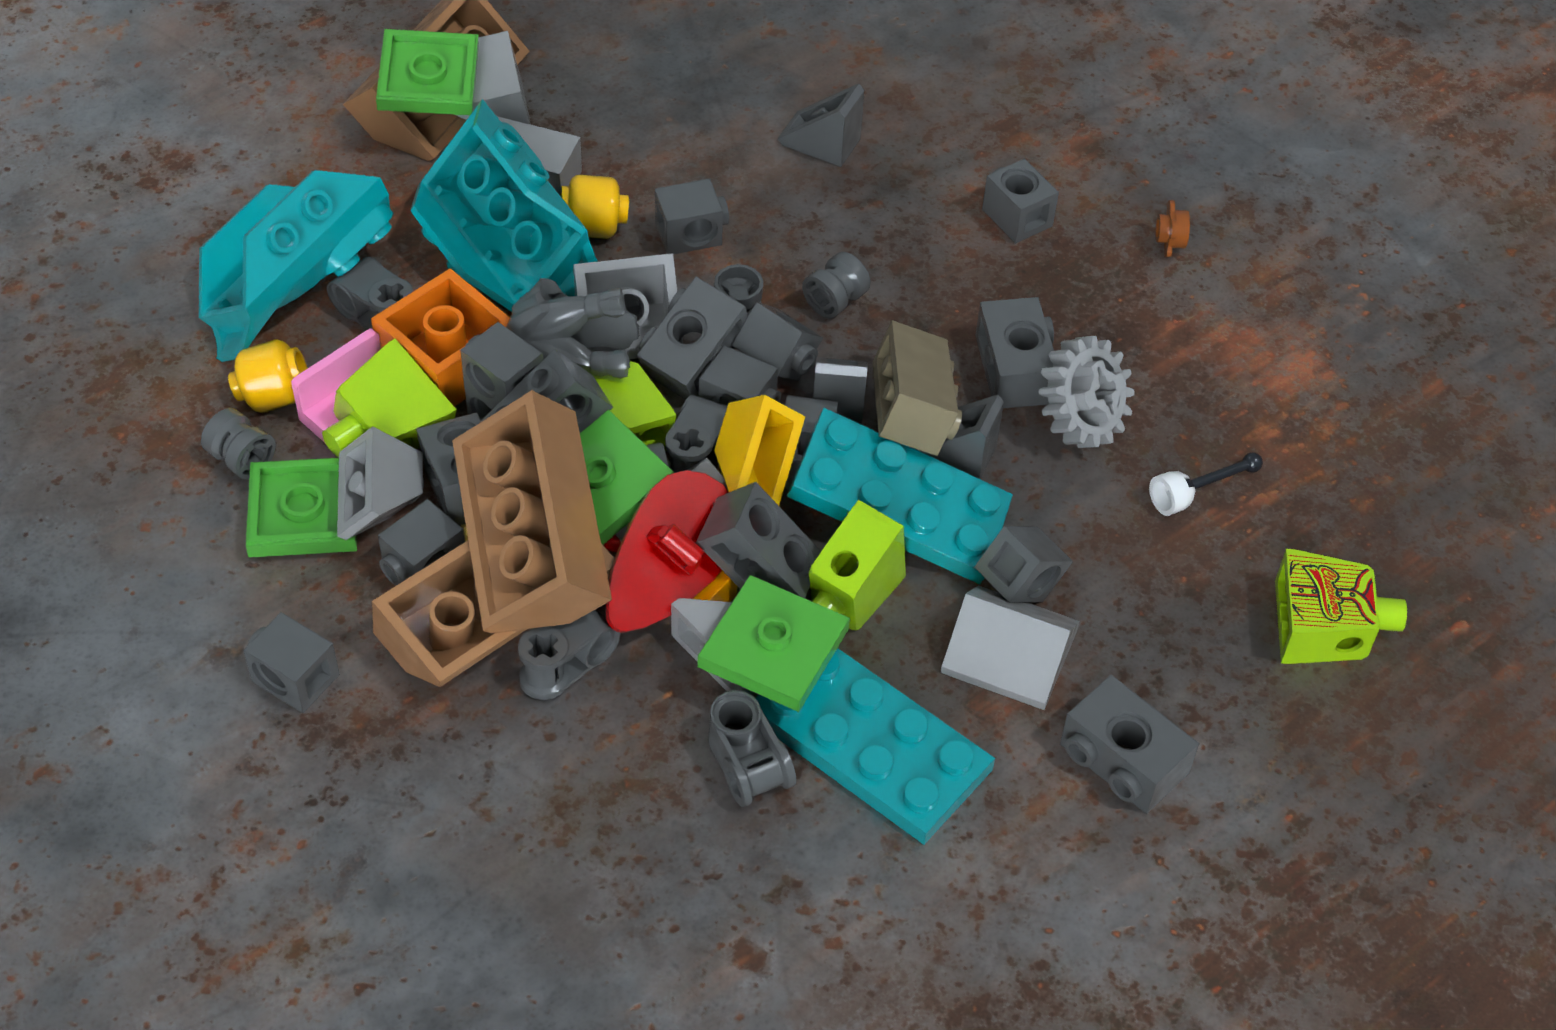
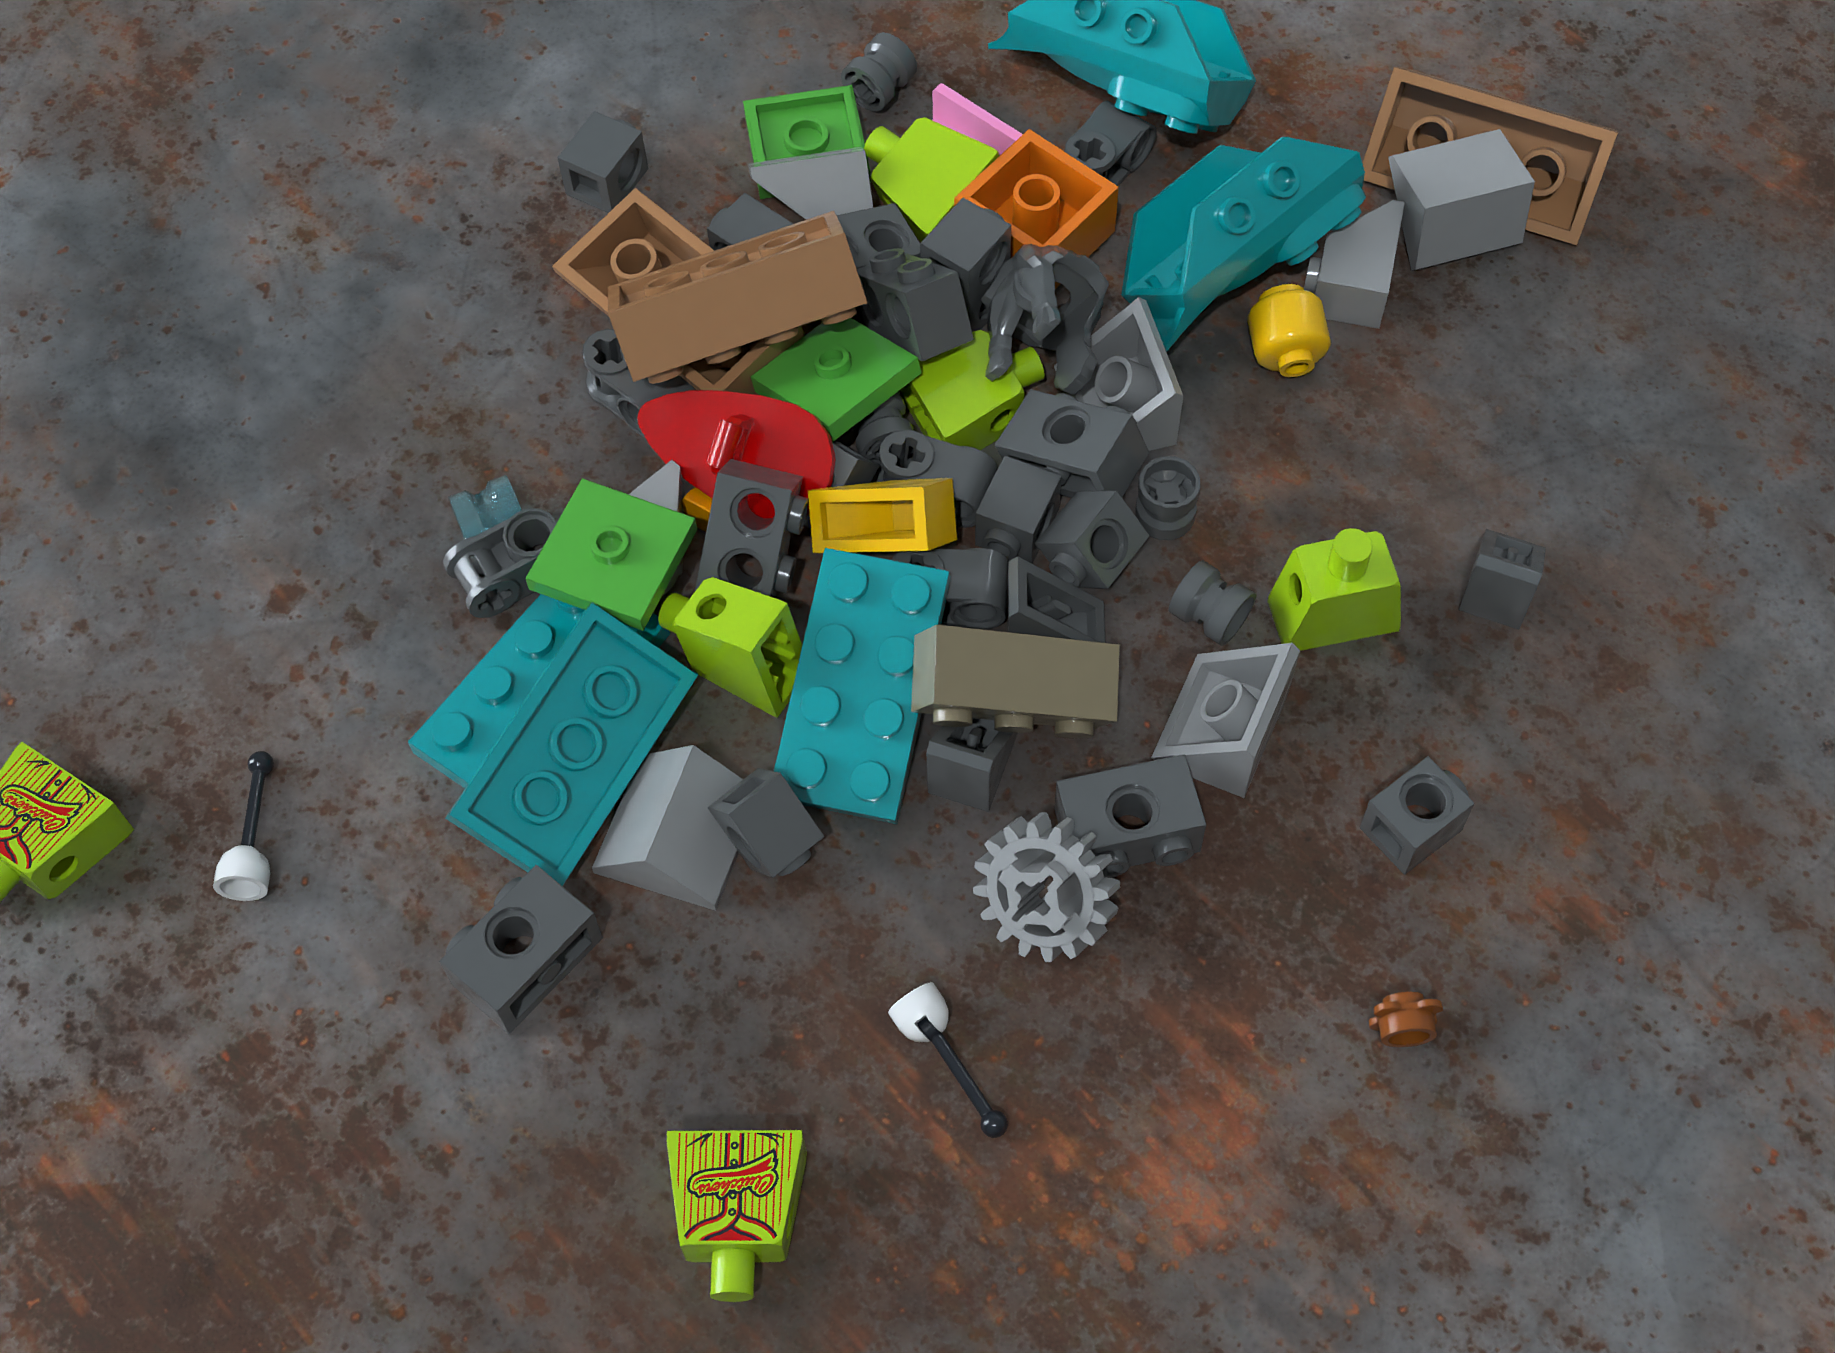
camera: 90 degrees right, 10 degrees up
yellow head [228,339,308,413] -> none
bright green plate [376,29,479,115] -> none
dark grey brick [655,178,729,254] -> none
none -> white hinge [213,751,274,901]
none -> teal plate [445,603,698,886]
none -> clear light blue wheel [448,474,522,539]
none -> light grey slope [1151,643,1300,798]
none -> lime torso [1267,528,1401,651]

